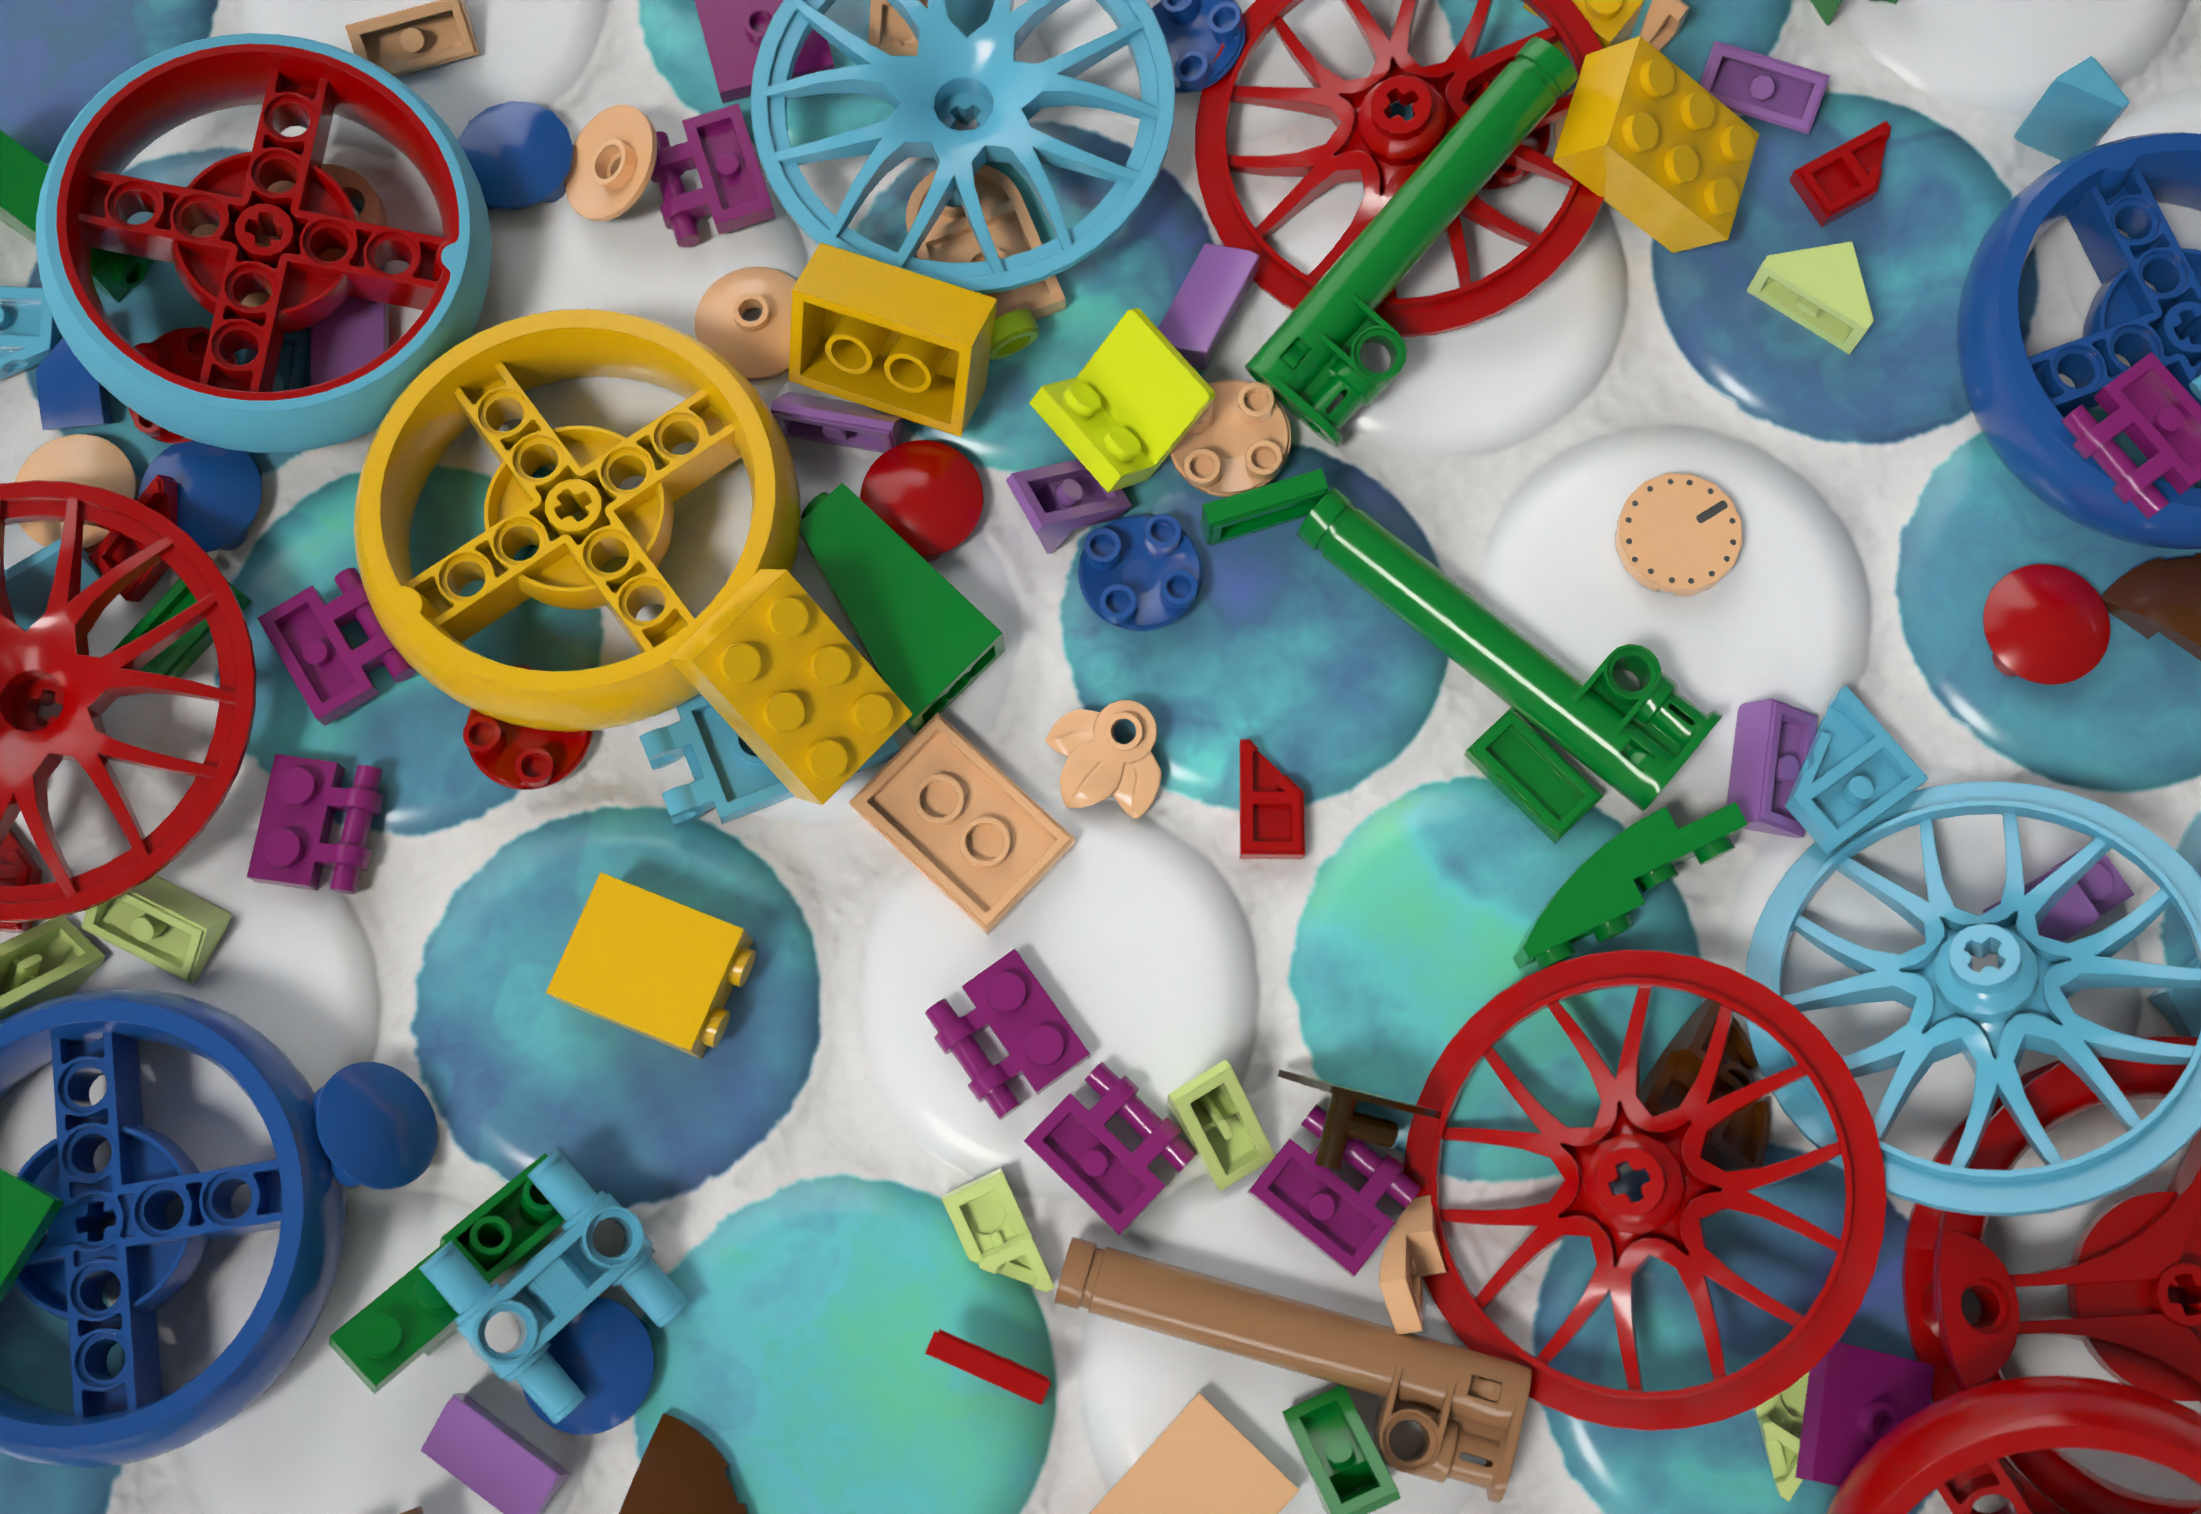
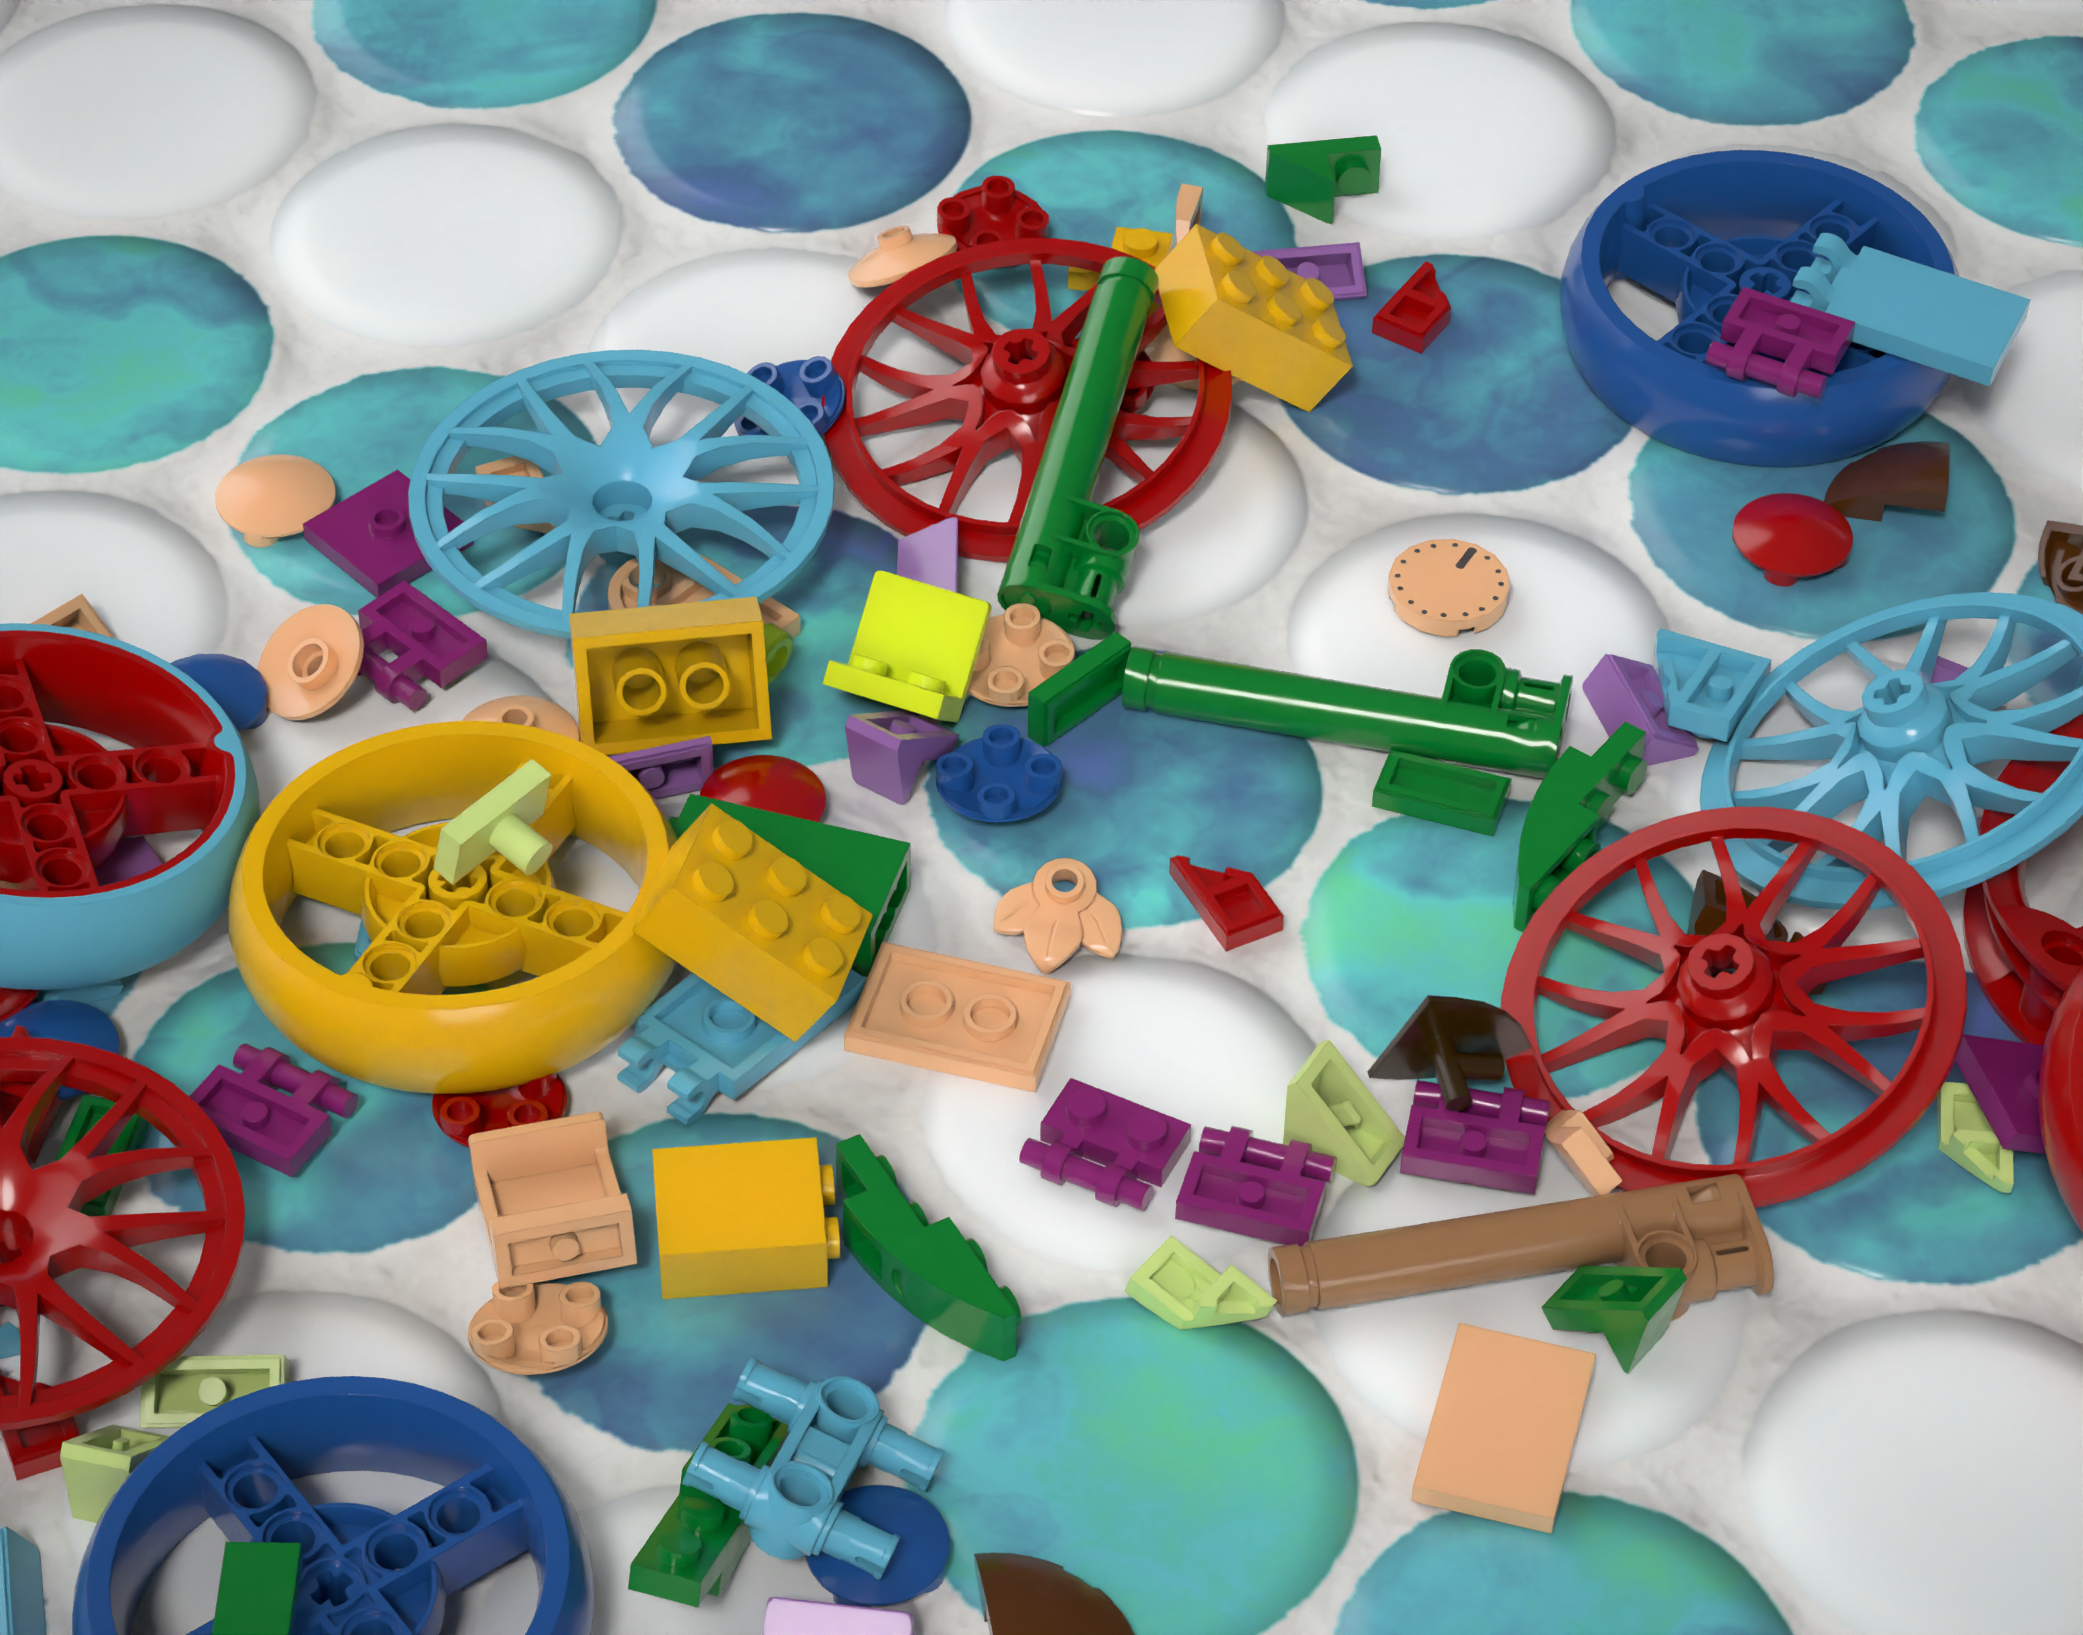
camera: 30 degrees left, 30 degrees down
magenta plate [247,754,384,895] -> none
blue dish [311,1062,438,1190] -> none
red tile [925,1329,1052,1405] -> none
yellowish green slope [1746,241,1874,355] -> none
medium azure slope [2014,56,2130,161] -> none
none -> yellowish green tile [434,759,553,885]
none -> light nougat panel [468,1111,637,1289]
none -> light nougat dish [468,1281,608,1375]
none -> green slope [835,1134,1022,1362]

